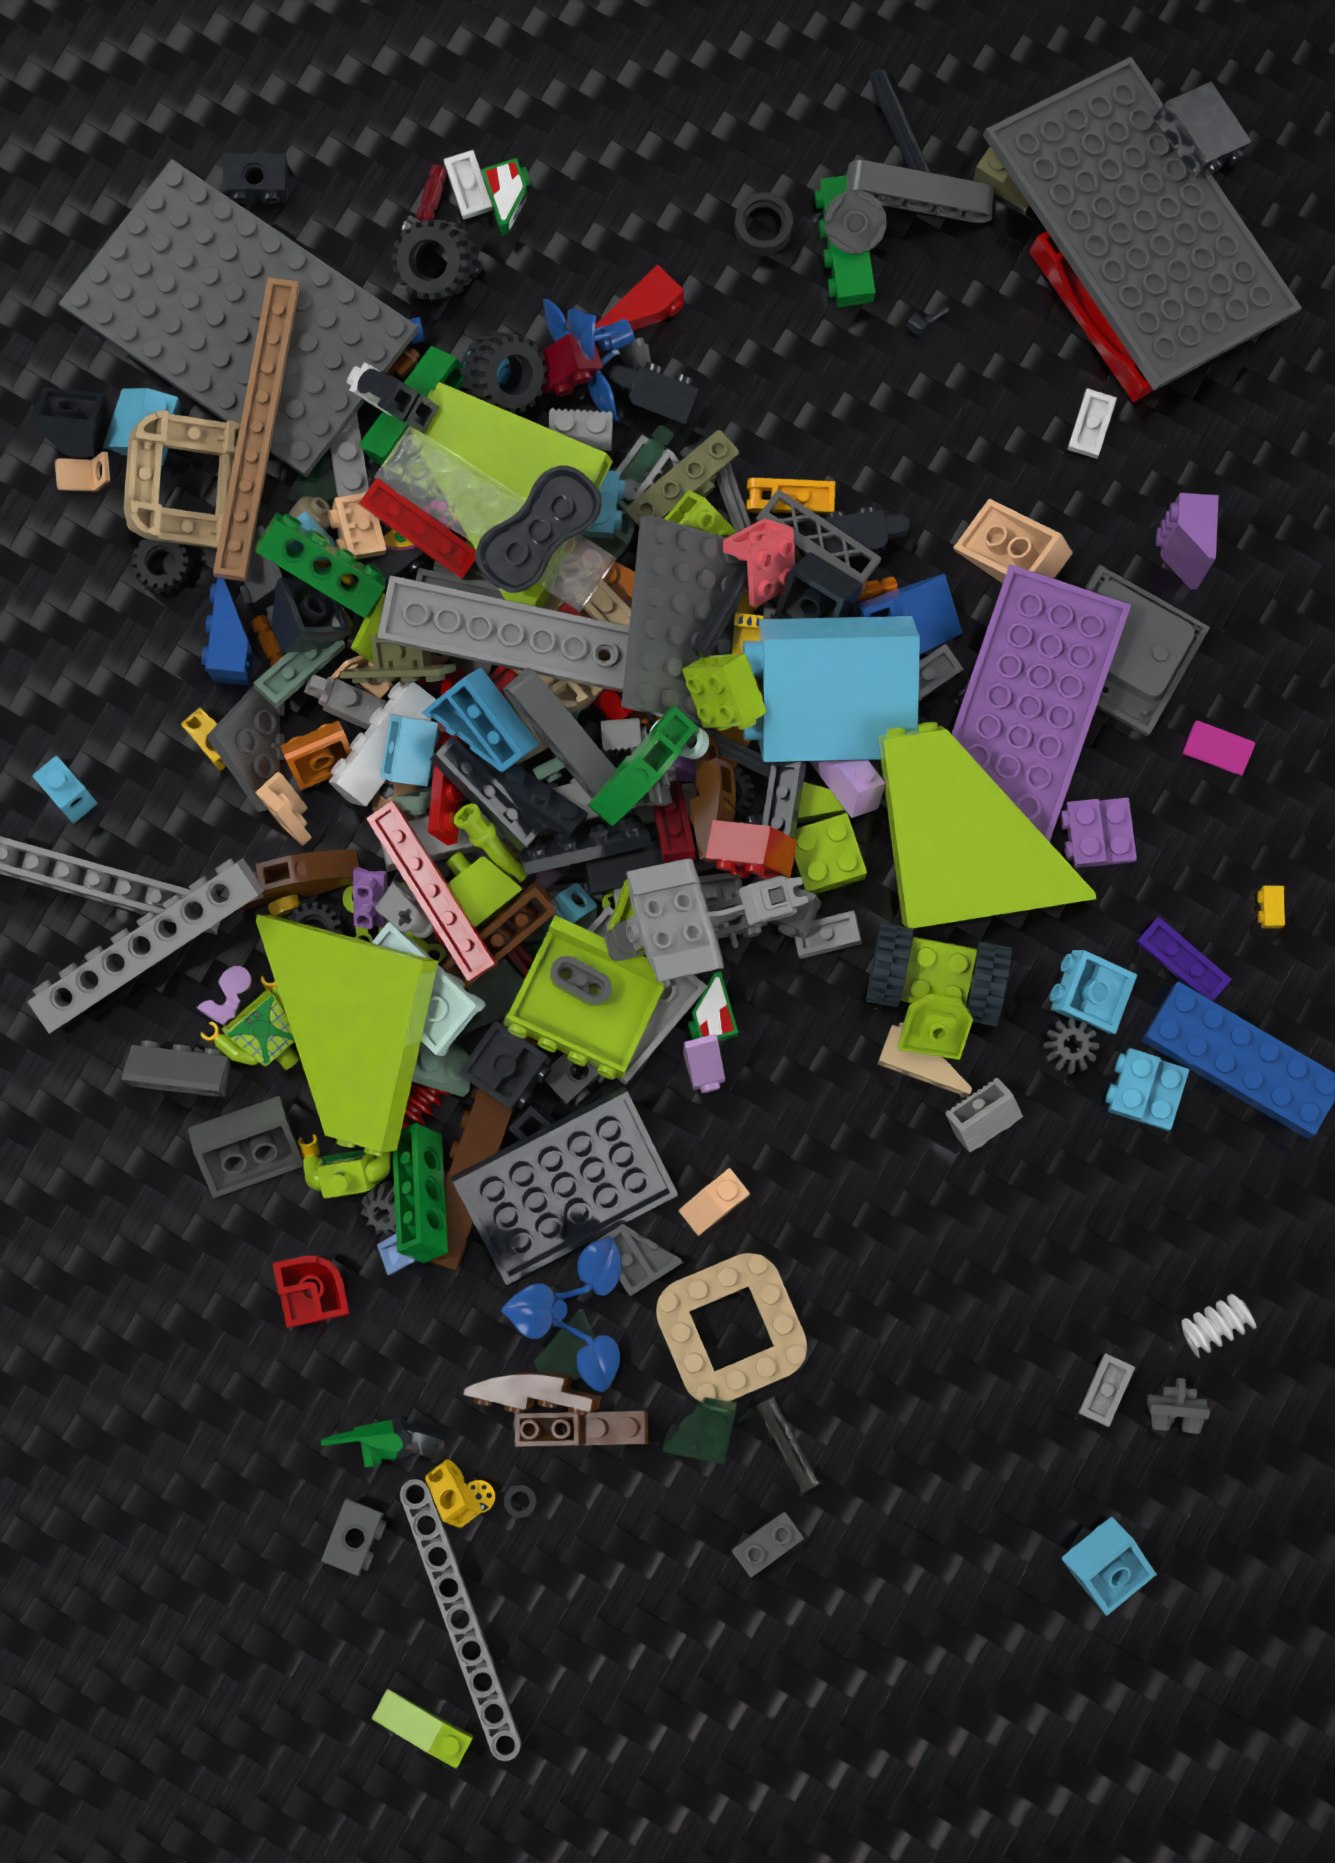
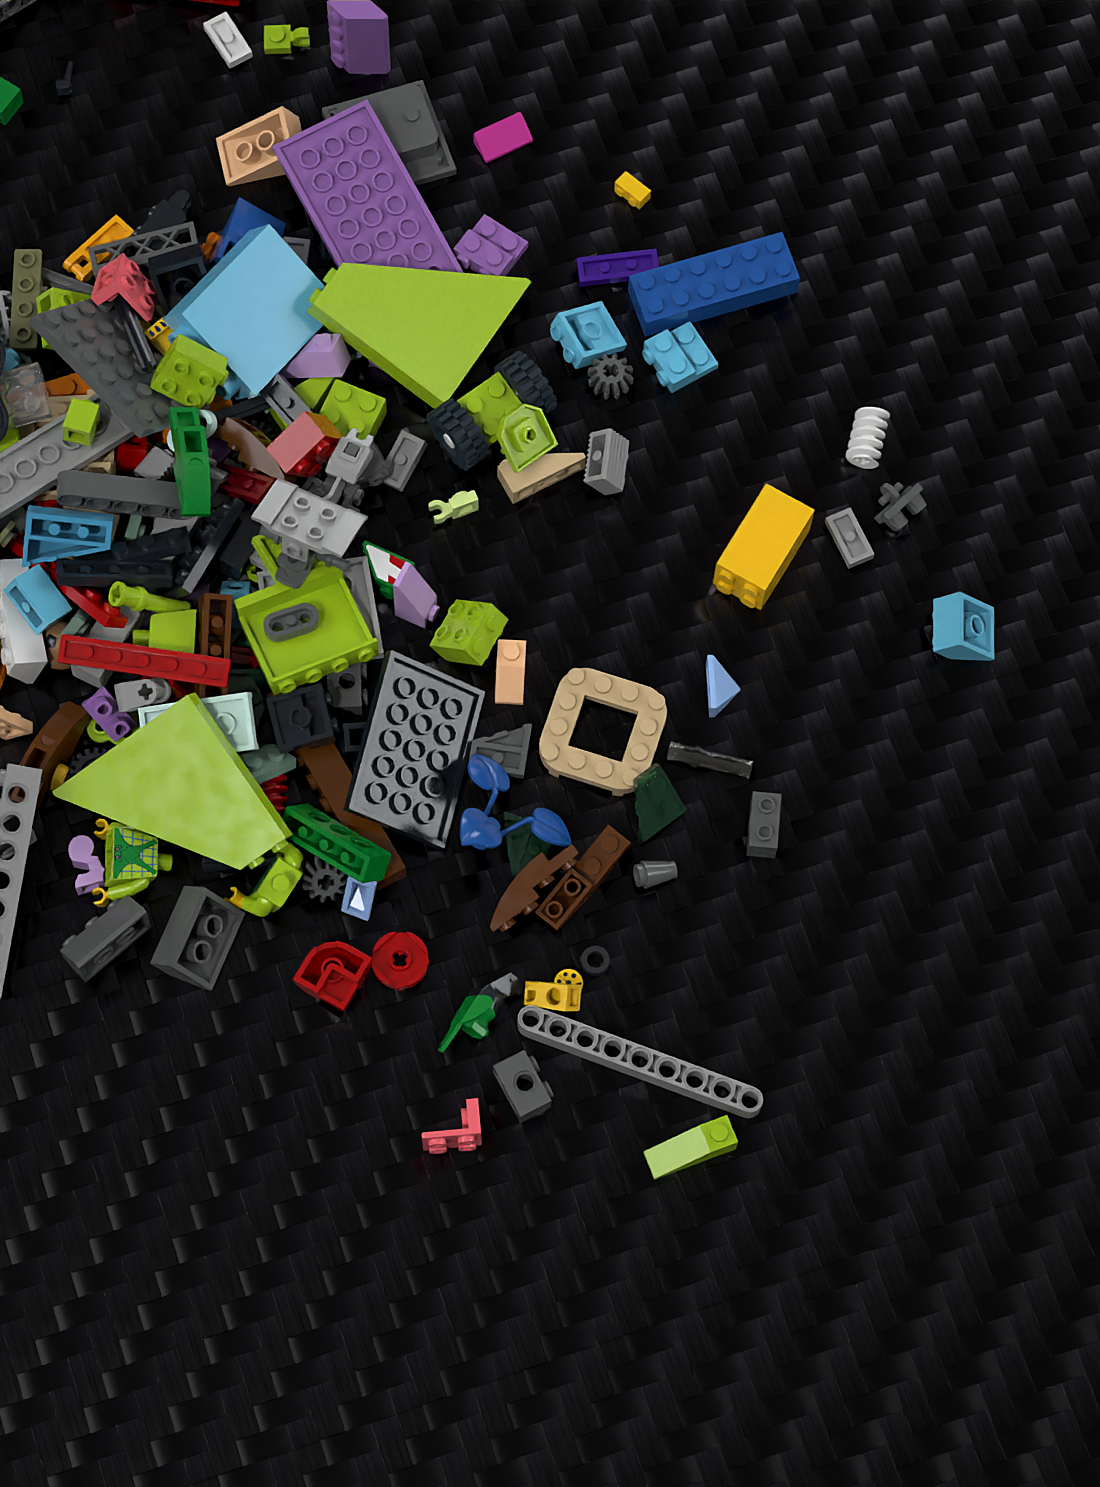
camera: 50 degrees left, 10 degrees down
none -> lime brick [62,398,100,447]
none -> lime plate [264,25,310,54]
none -> red plate [372,932,429,991]
none -> coral bracket [421,1098,482,1154]
none -> yellowish green plate [428,490,478,524]
none -> lime brick [429,599,509,666]
none -> dark grey cone [633,861,677,889]
none -> light blue slope [706,655,741,717]
none -> yellow brick [713,483,815,610]

